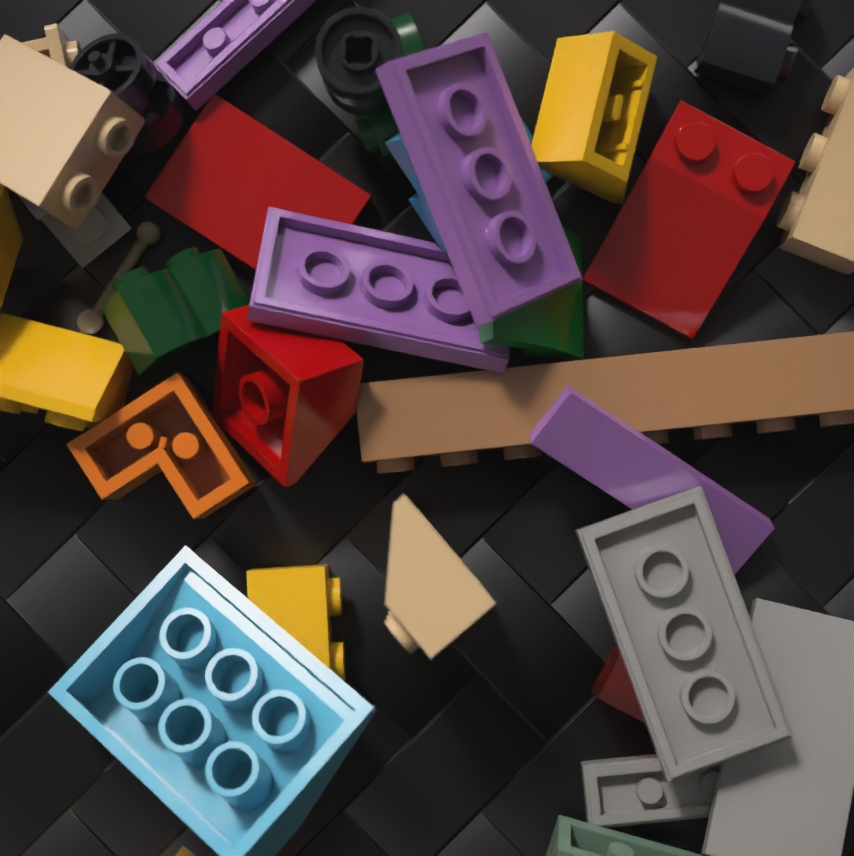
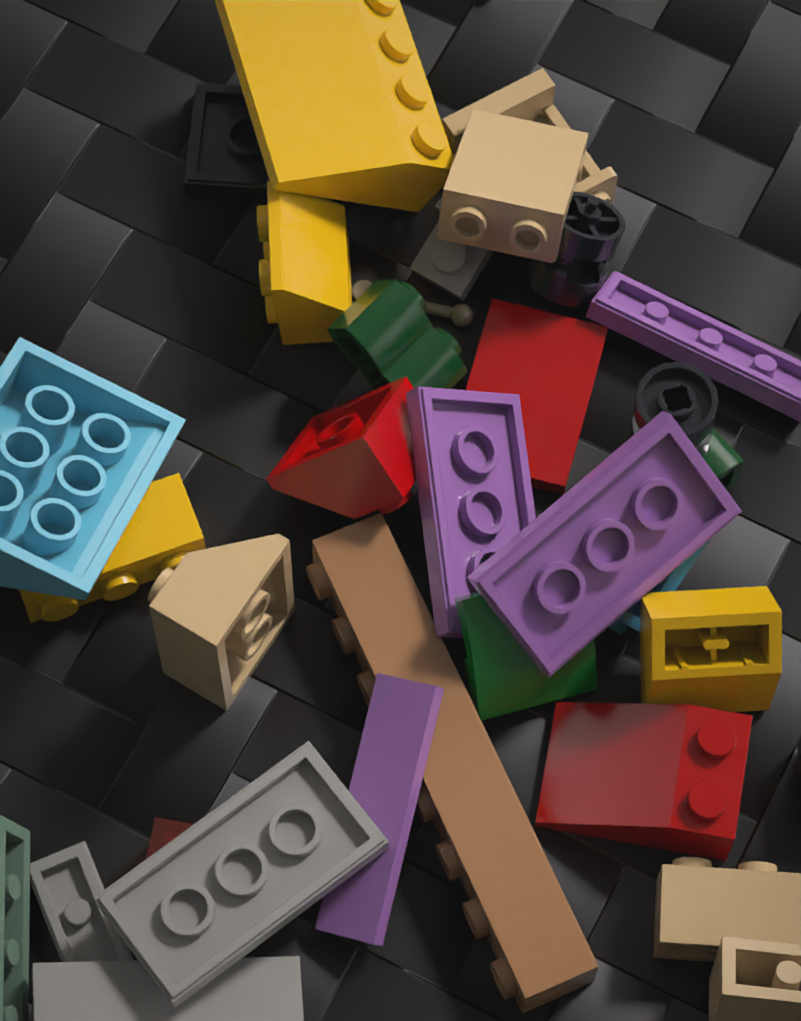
camera: 70 degrees right, 20 degrees down
orange brick [67,372,257,519] -> none

